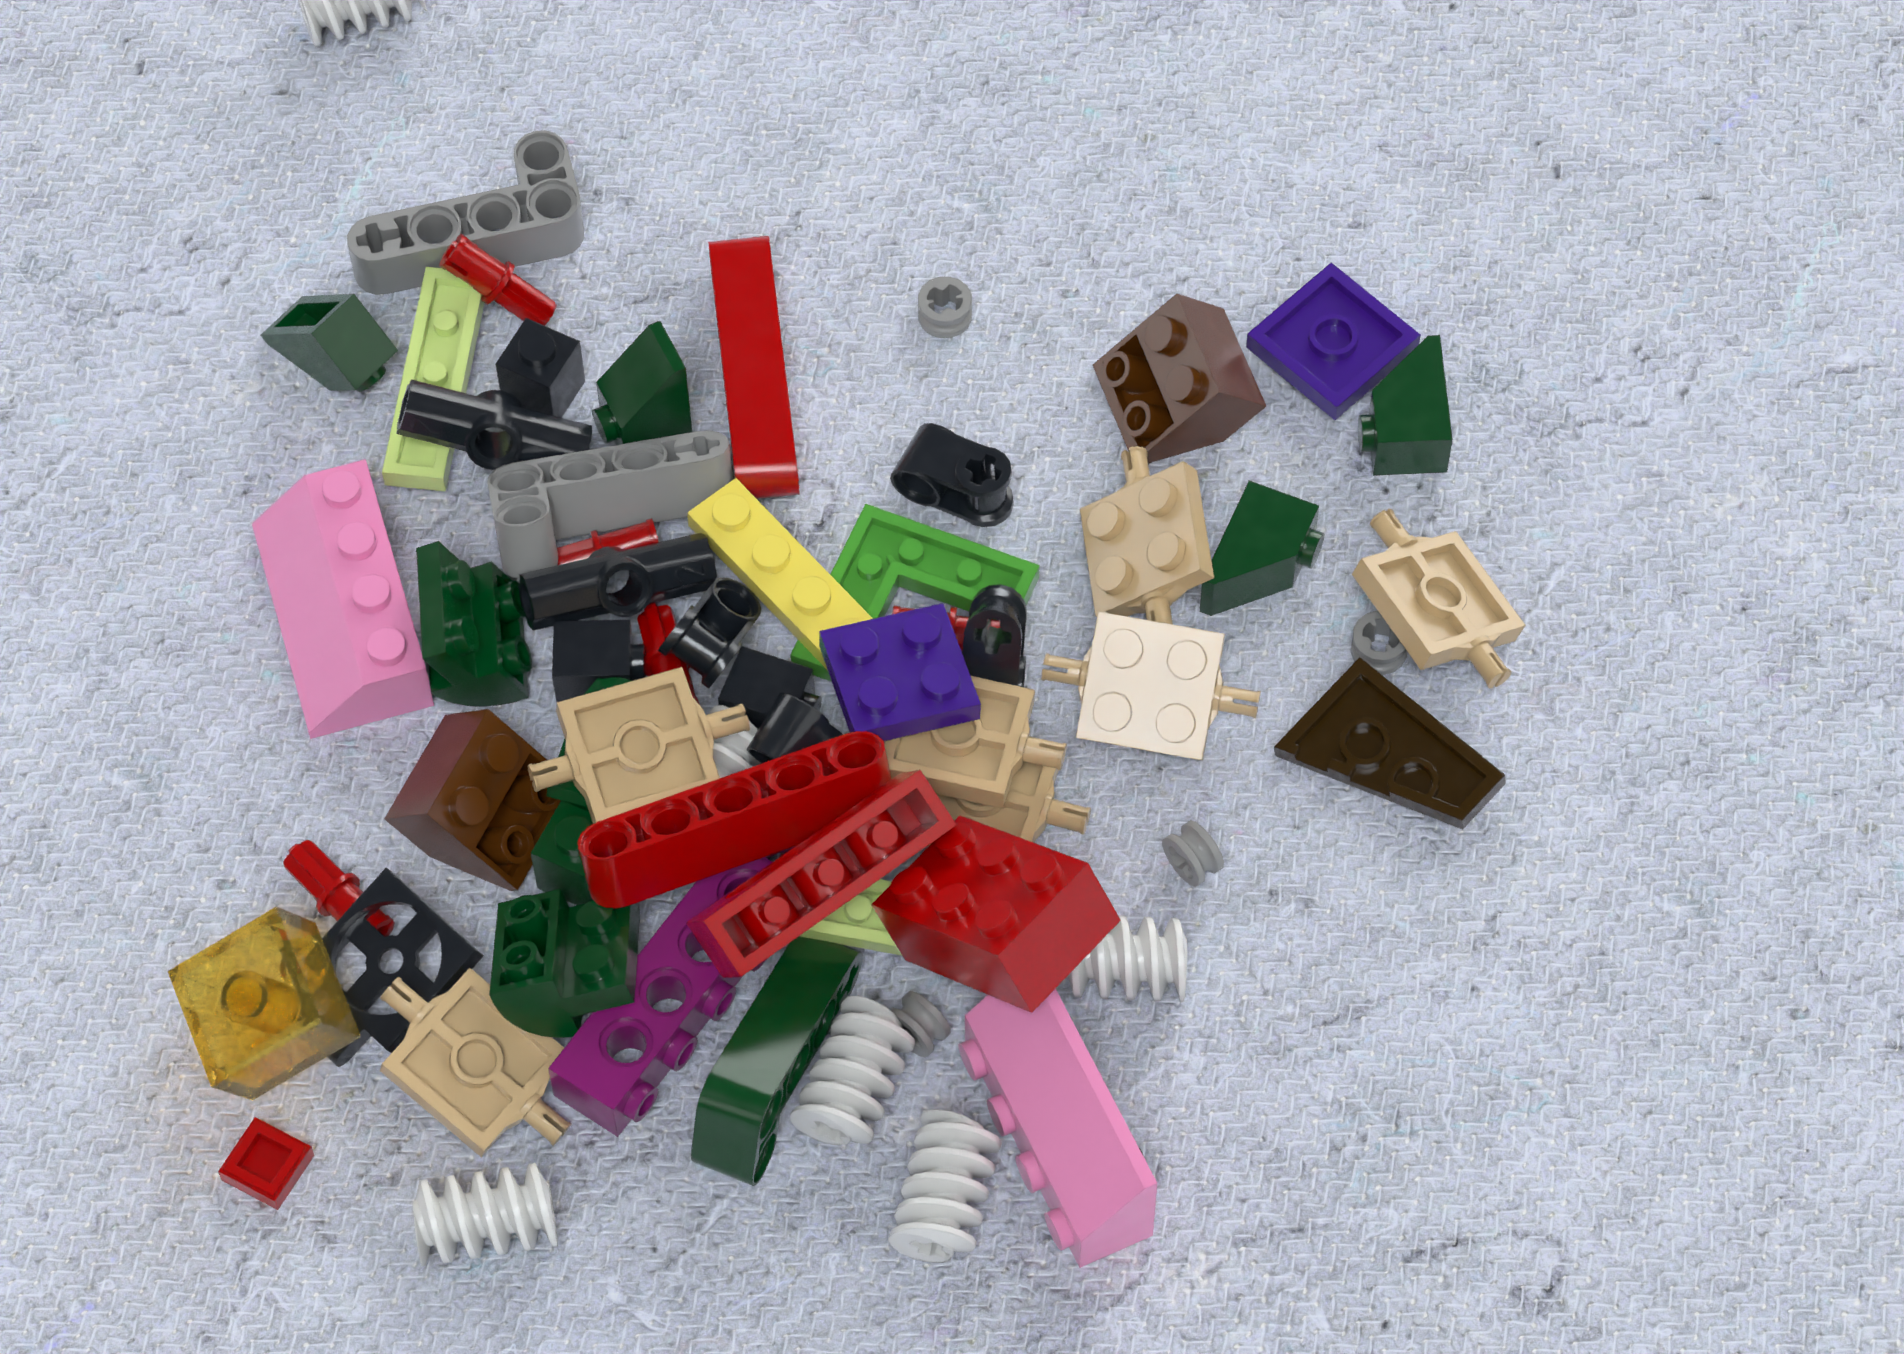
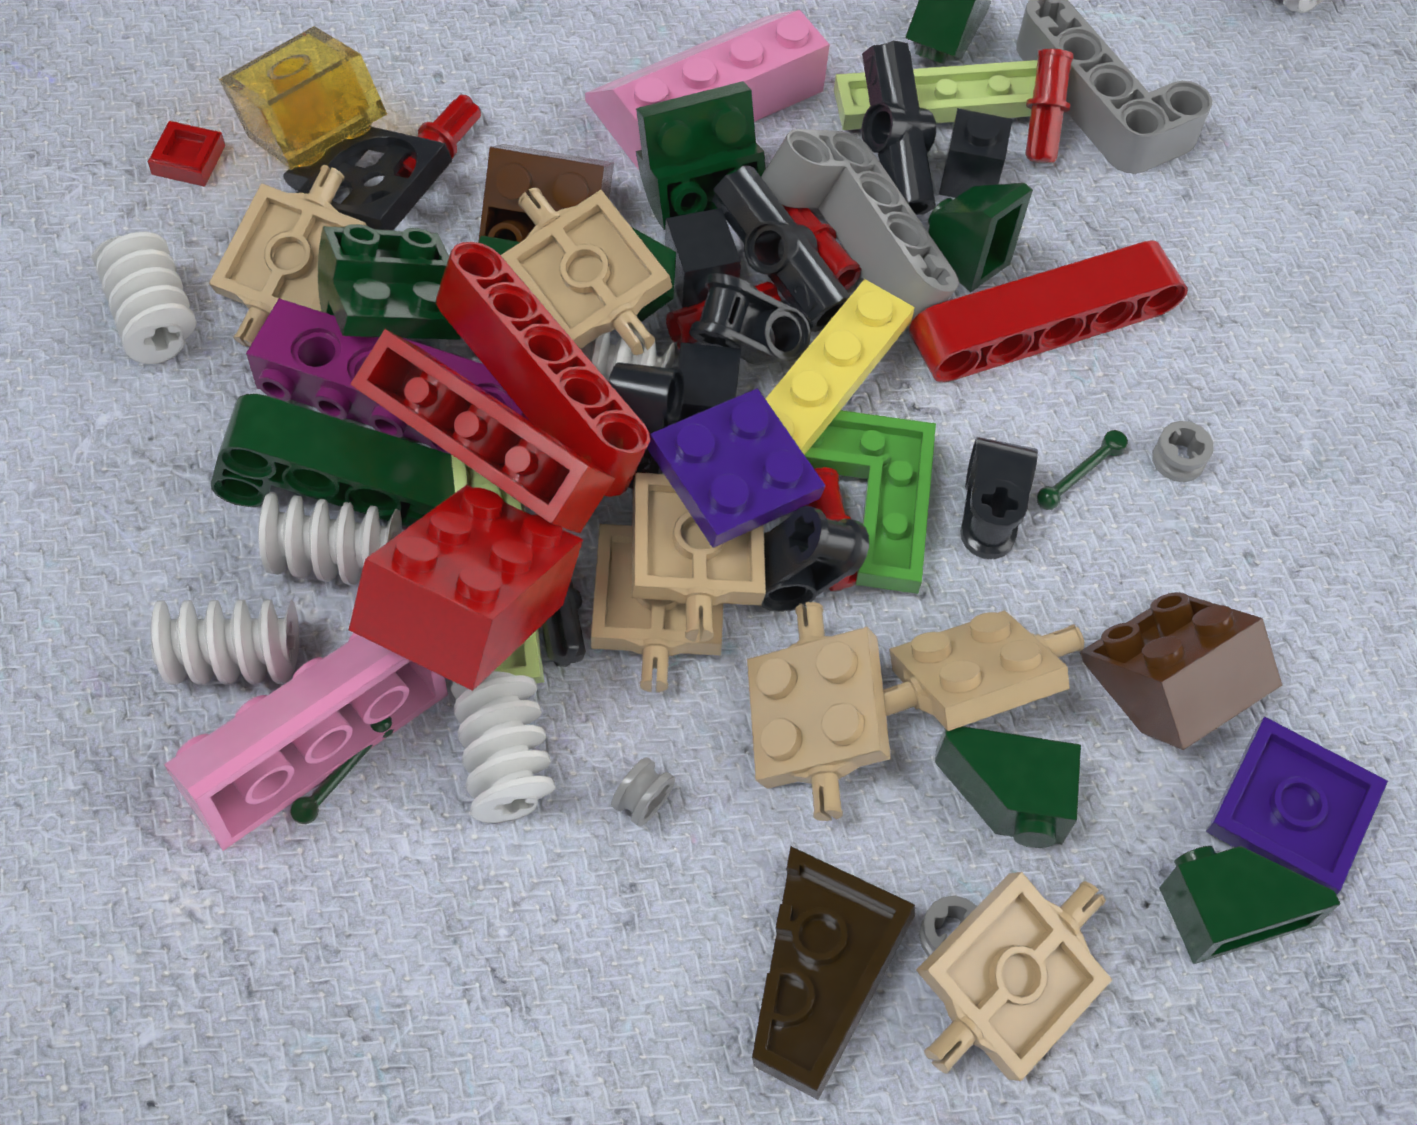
camera: 70 degrees right, 0 degrees up
none -> dark green hinge [1037,430,1128,510]

